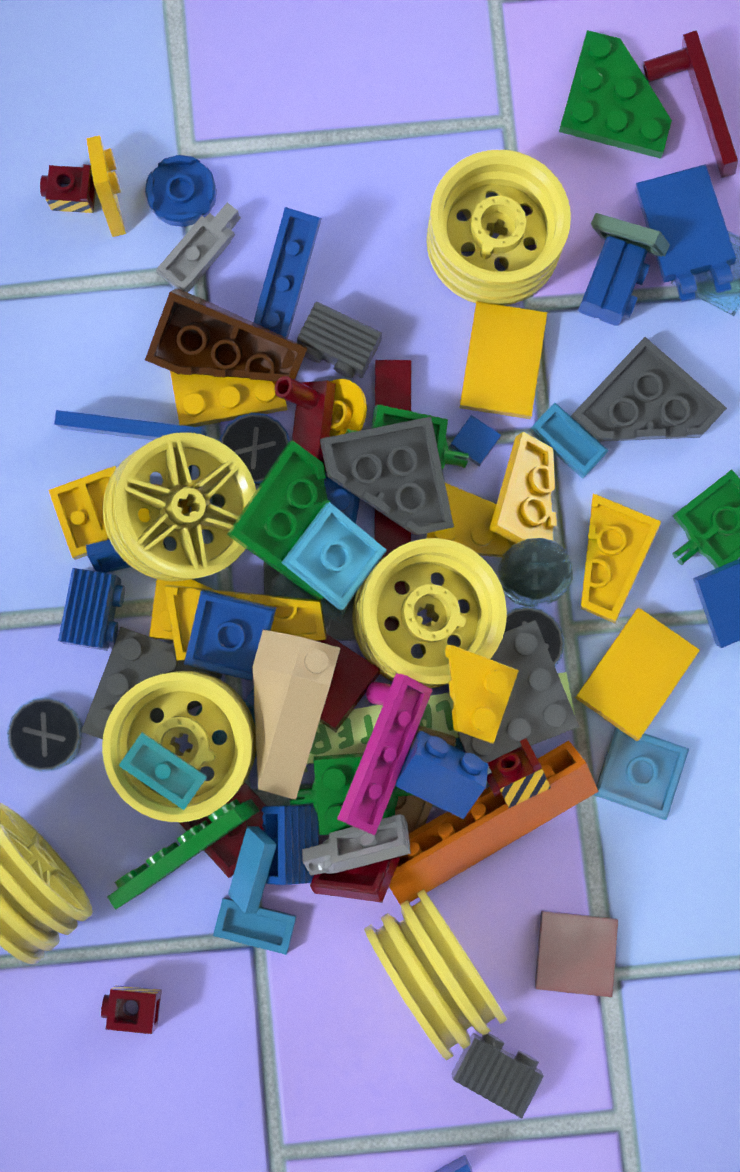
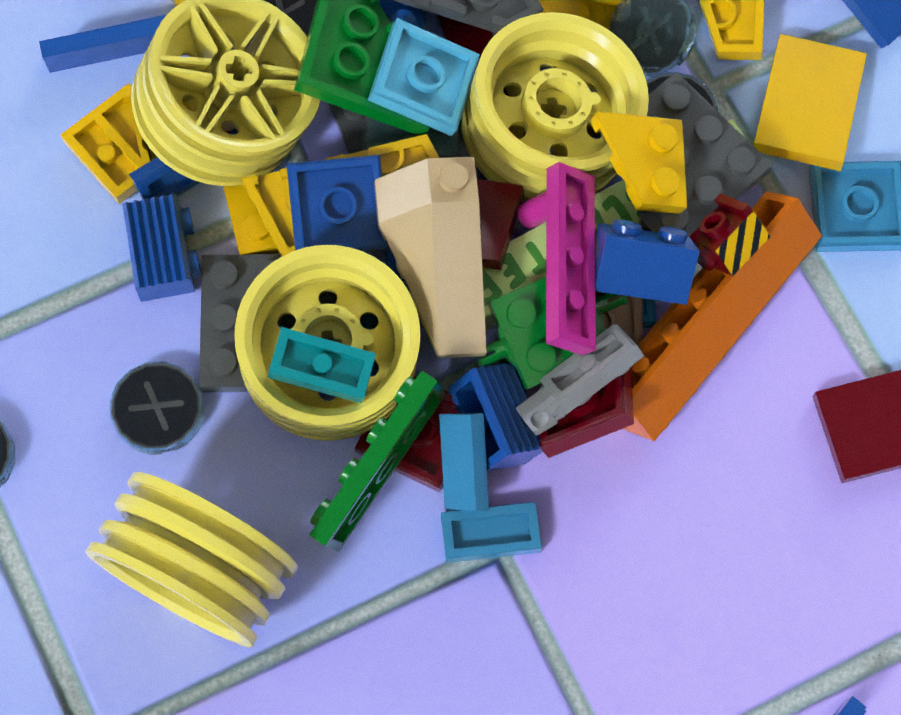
camera: 25 degrees left, 10 degrees down
dark red brick [101,985,162,1034] -> none
light yellow wheel [364,889,507,1061] -> none
dark grey brick [451,1033,544,1119] -> none

